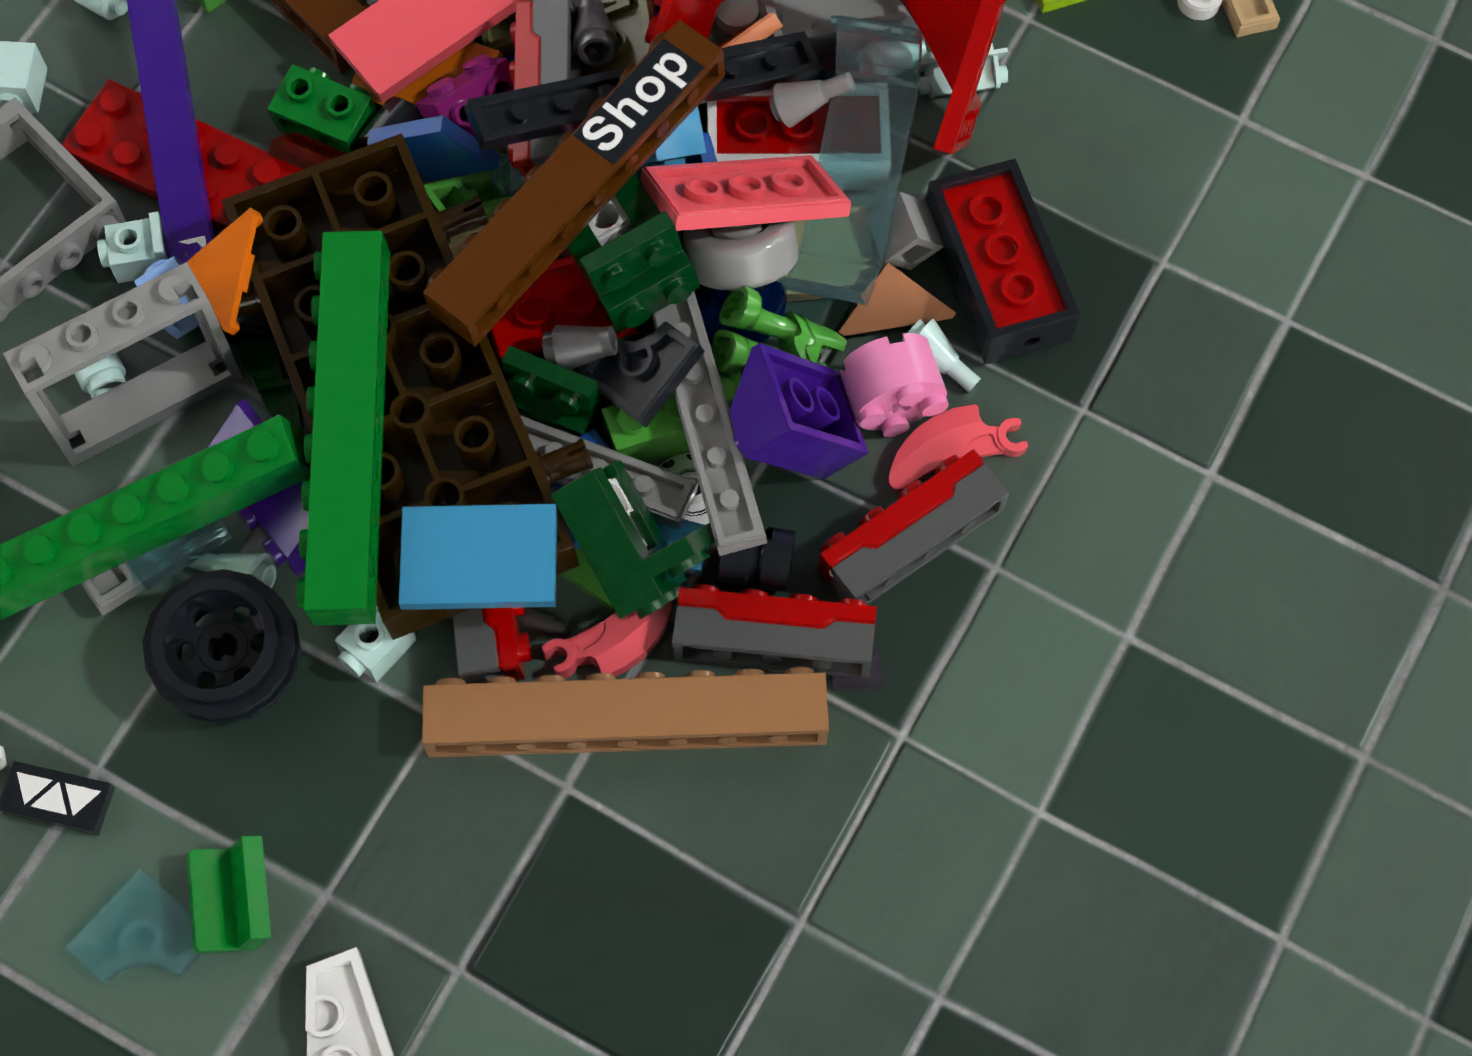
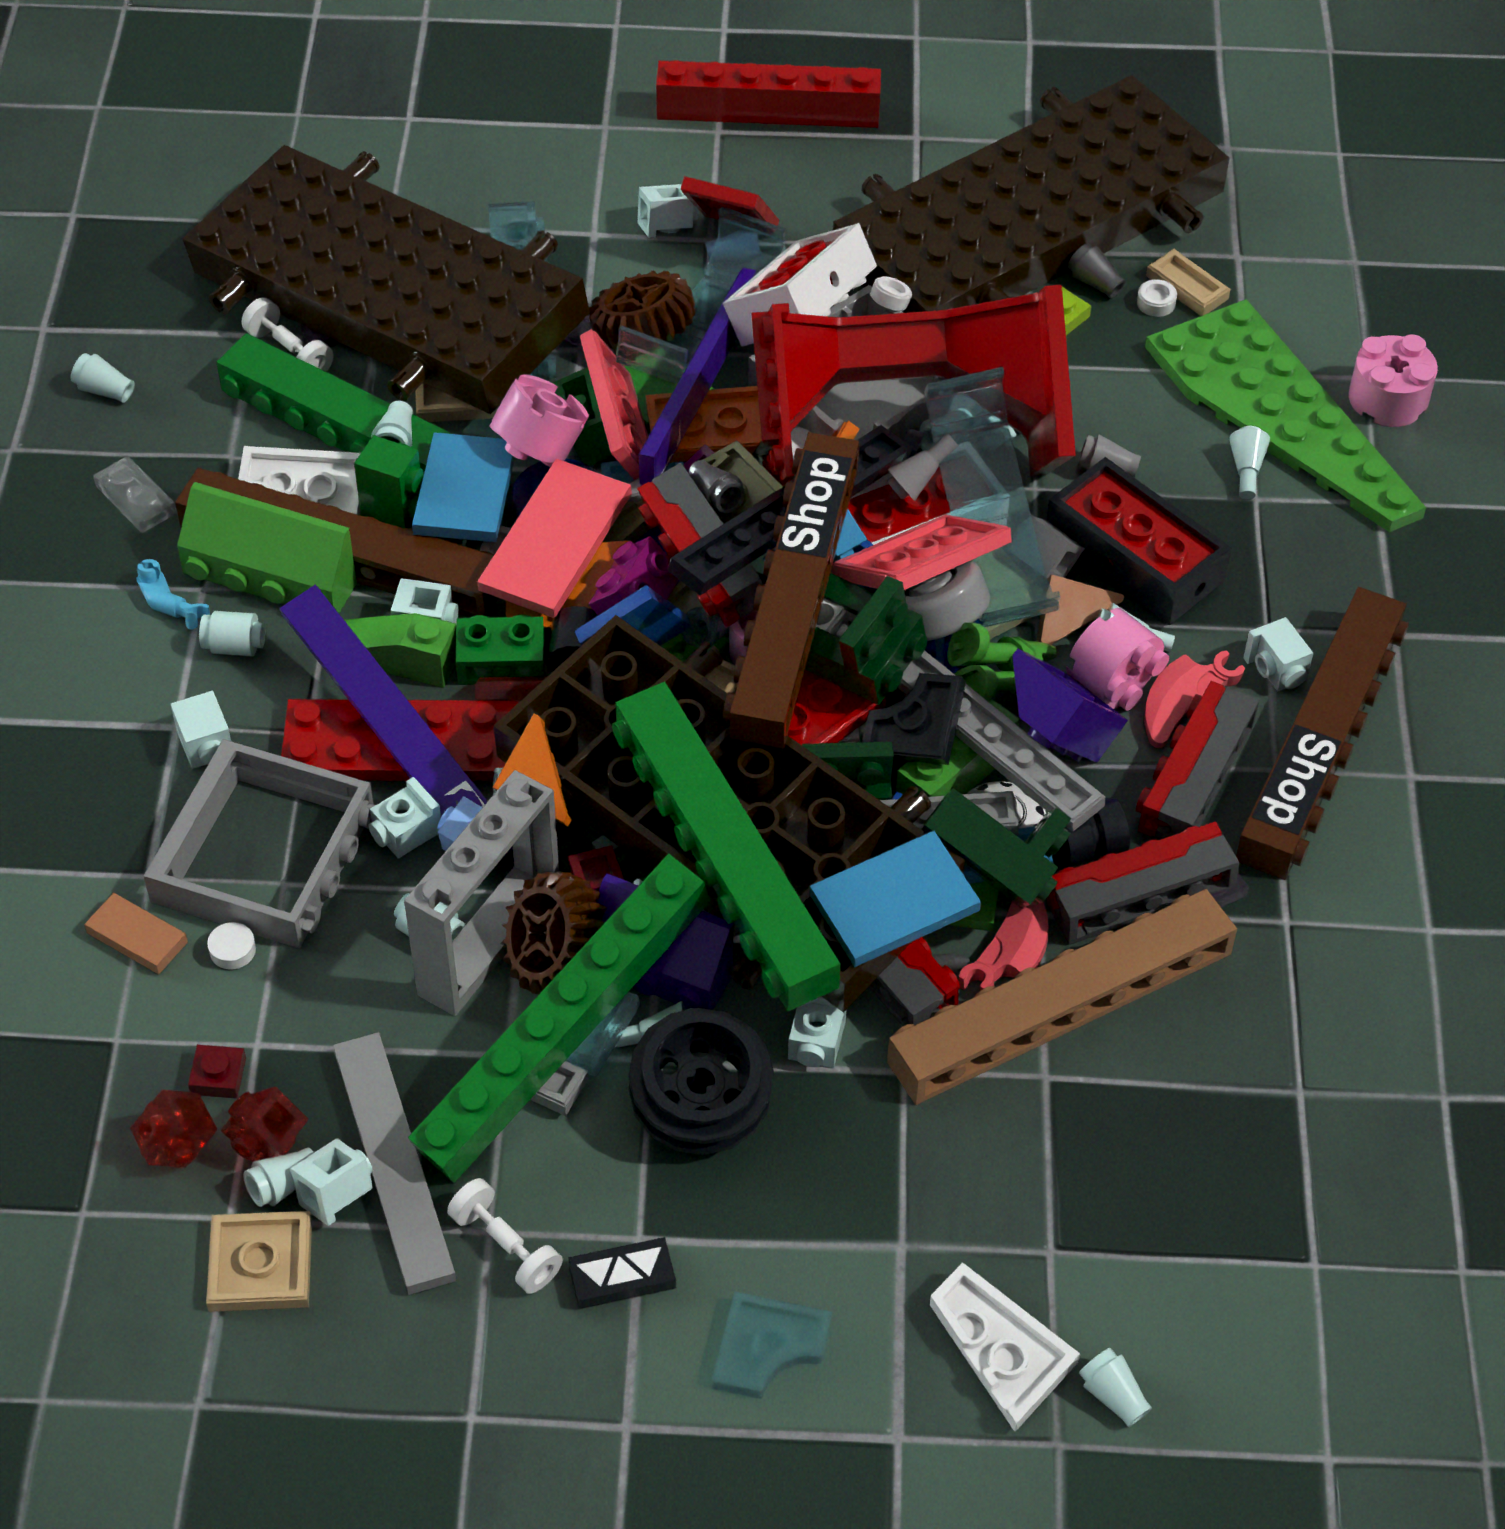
camera: 25 degrees left, 15 degrees down
green panel [186,836,271,953] -> none
flat silver cone [542,325,618,370] -> none
none -> bright green slope [344,613,456,688]
none -> light aqua brick [391,578,459,623]
none -> reddish brown gear [500,871,607,995]
none -> dark red plate [568,845,624,892]
none -> light grey cone [1077,434,1141,477]
none -> bright green wing [1145,299,1426,532]
none -> light aqua cone [1229,426,1270,499]
none -> reddish brown brick [1236,586,1409,880]
none -> light aqua brick [1243,617,1313,692]
none -> bright pink brick [1349,334,1438,427]

